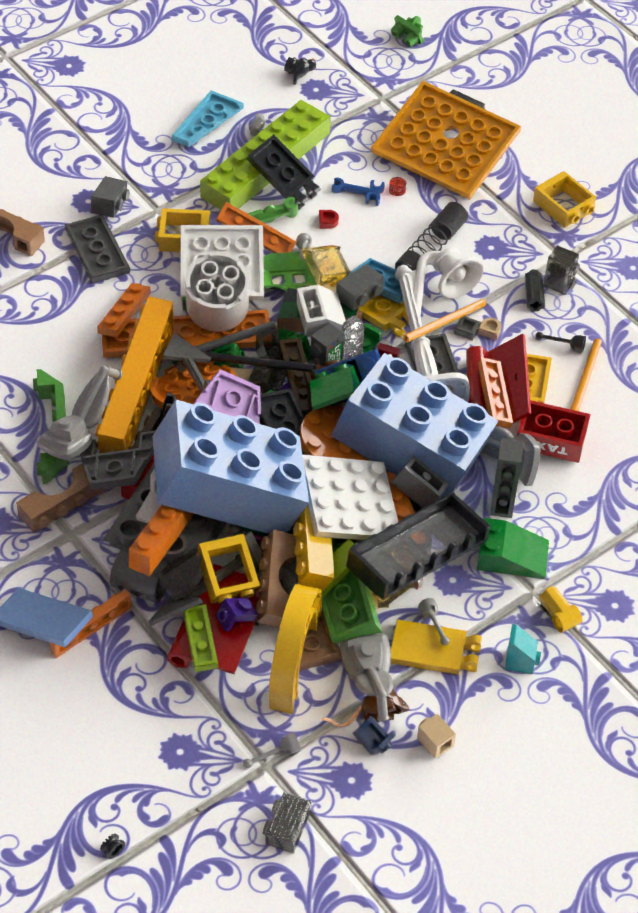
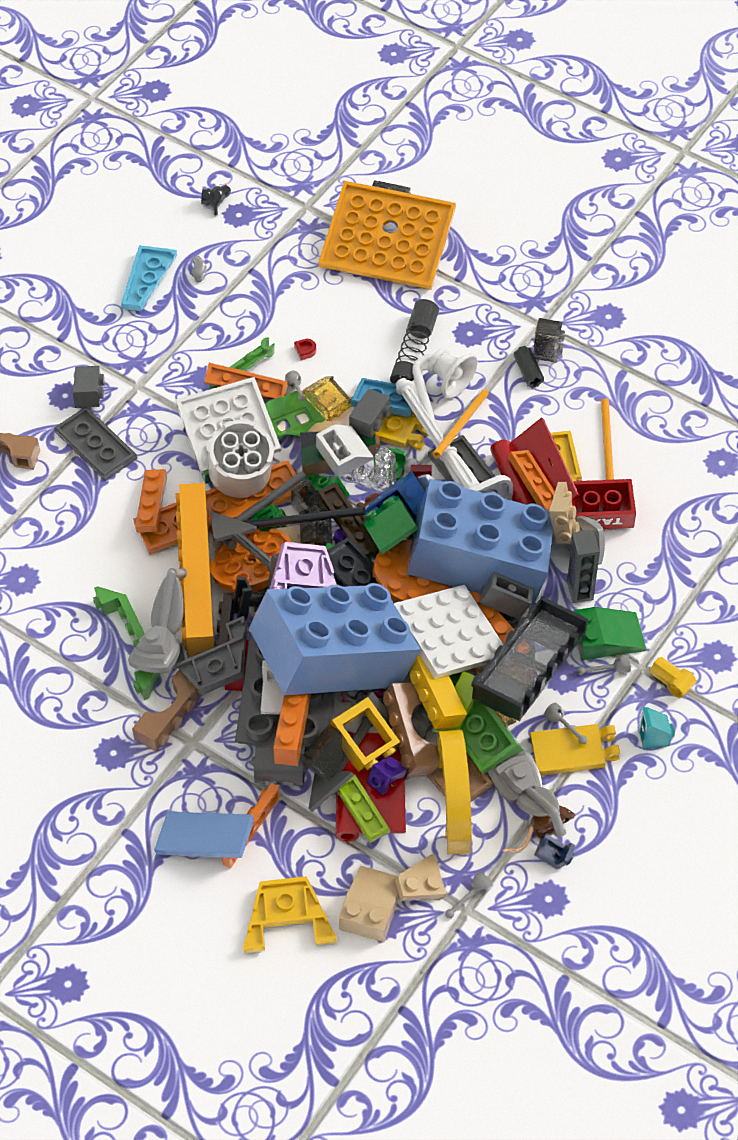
camera: 15 degrees left, 5 degrees up
black bush [100,833,126,859] -> none
yellow window [155,208,210,252] -> none
lime brick [200,100,331,210] -> none
black tile [246,134,321,210] -> none
clear smoke brick [262,792,312,854] -> none
dark grey brick [310,322,344,366] -> none
blue bar [331,177,385,206] -> none
clear red bush [389,177,407,196] -> none
bright green hips [391,15,425,47] -> none
tan brick [417,713,456,759] -> none
dark grey tile [454,316,481,341] -> none
tan tile [477,318,502,340] -> none
yellow window [533,171,596,228] -> none
black hinge [535,332,586,353] -> none
none -> yellow wing [243,876,337,953]
none -> tan slope [338,865,399,942]
none -> tan wing [395,854,446,901]
none -> tan plate [549,482,580,544]
none -> light grey hinge [576,655,631,675]

